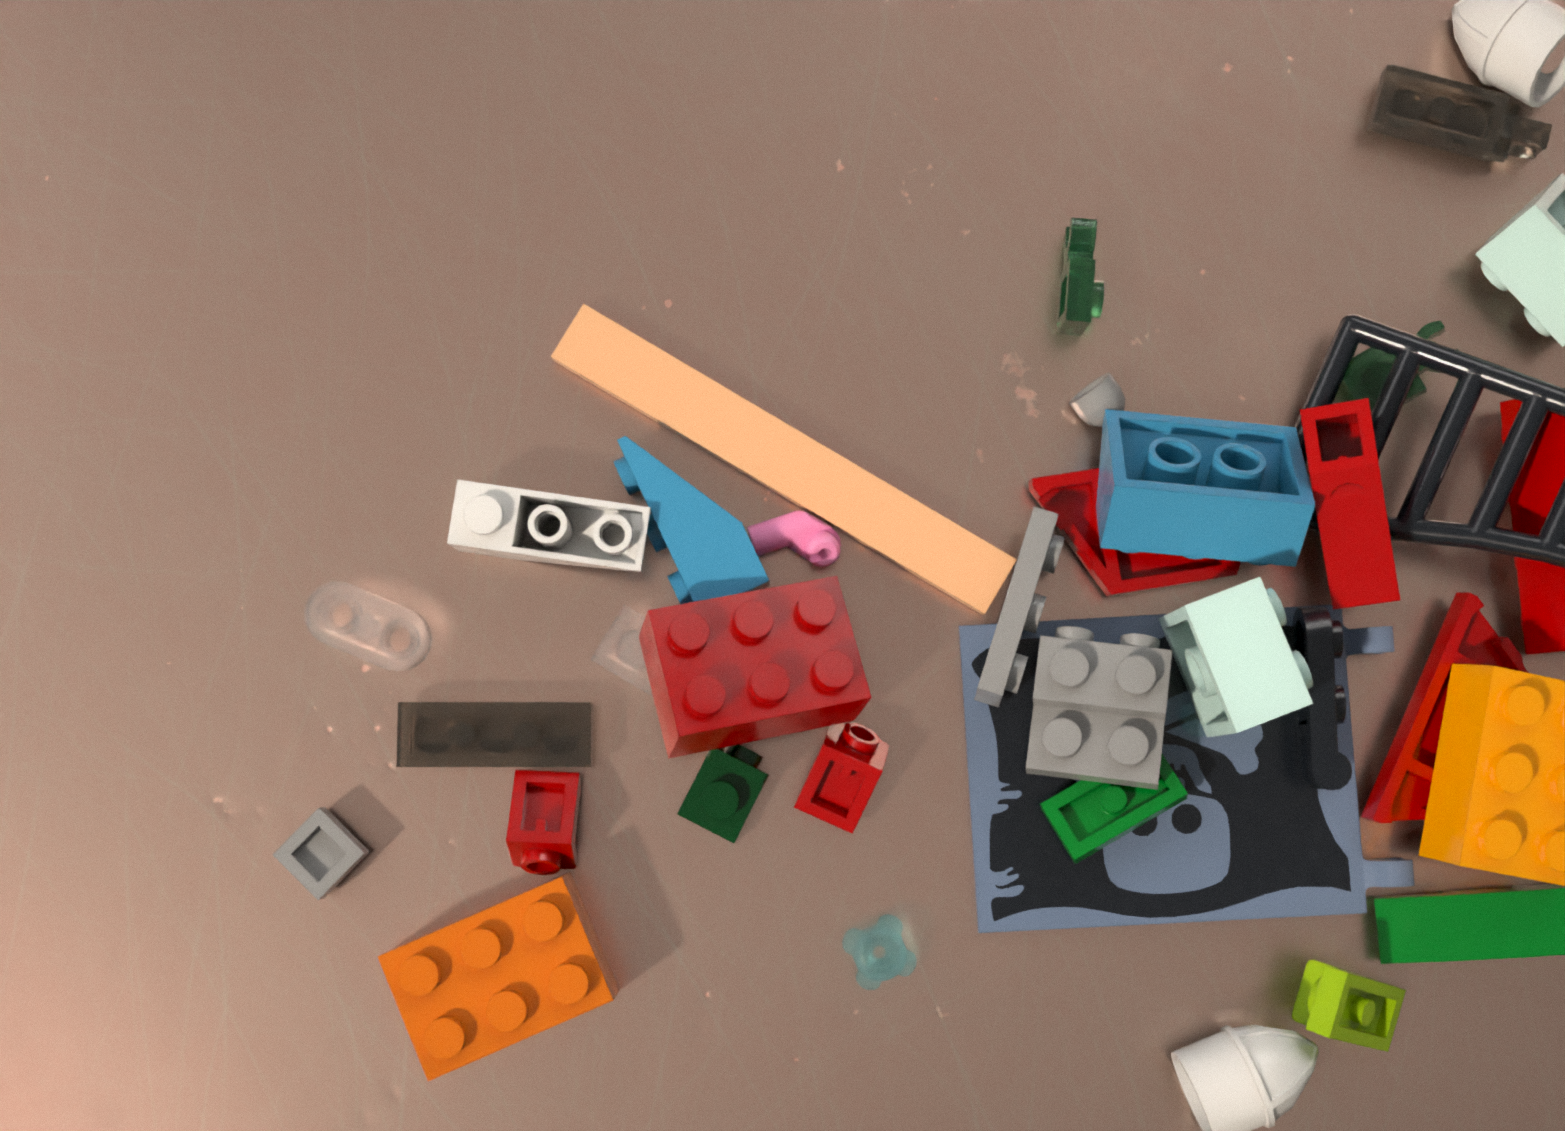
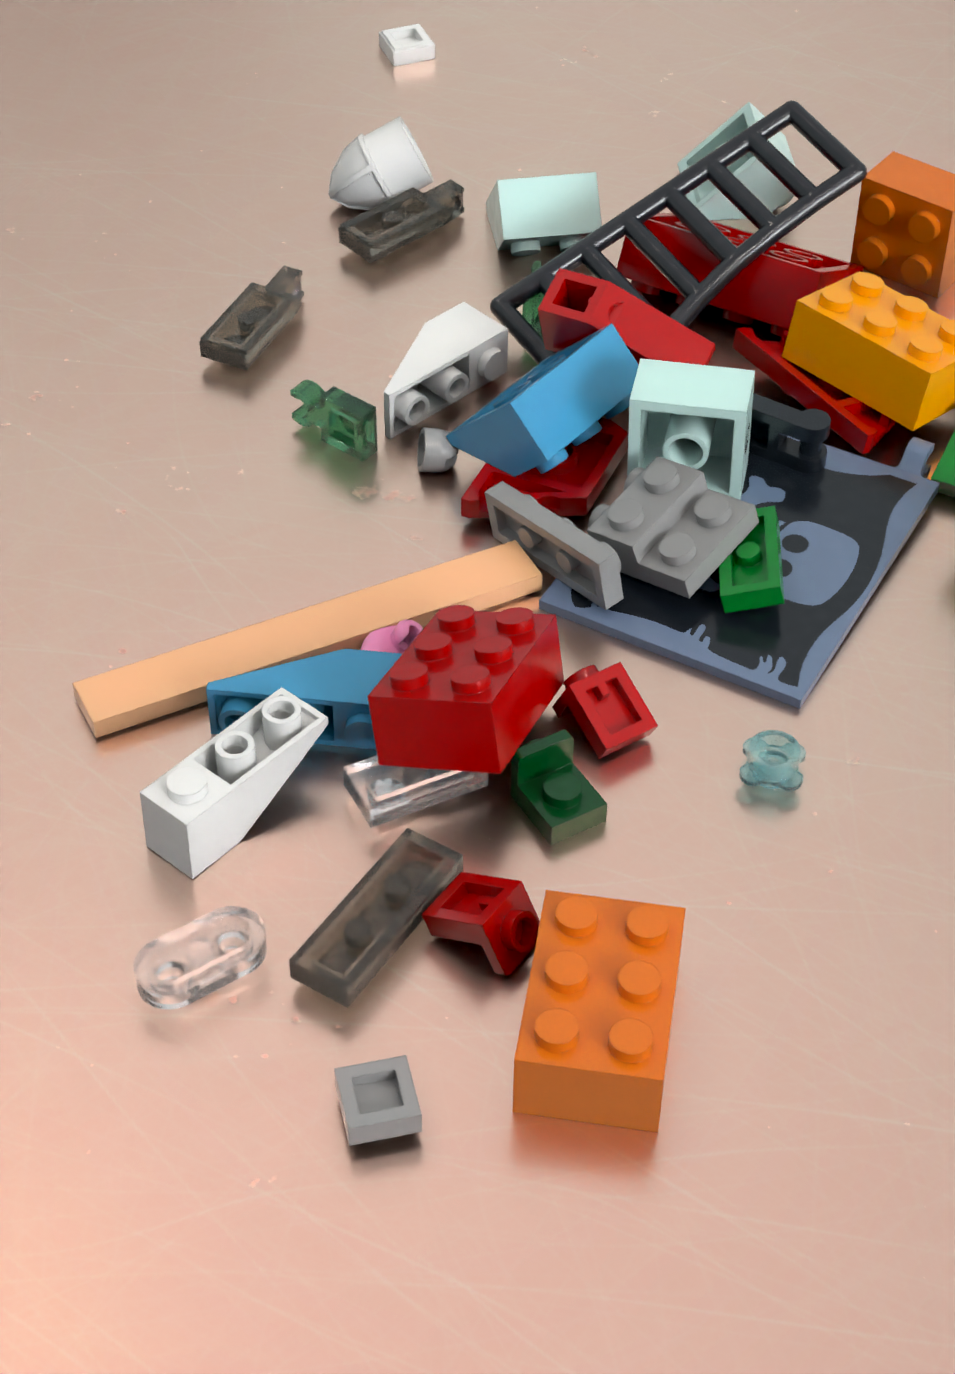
camera: 55 degrees left, 40 degrees down
none -> clear smoke hinge [199,266,304,370]
none -> white slope [384,302,508,439]

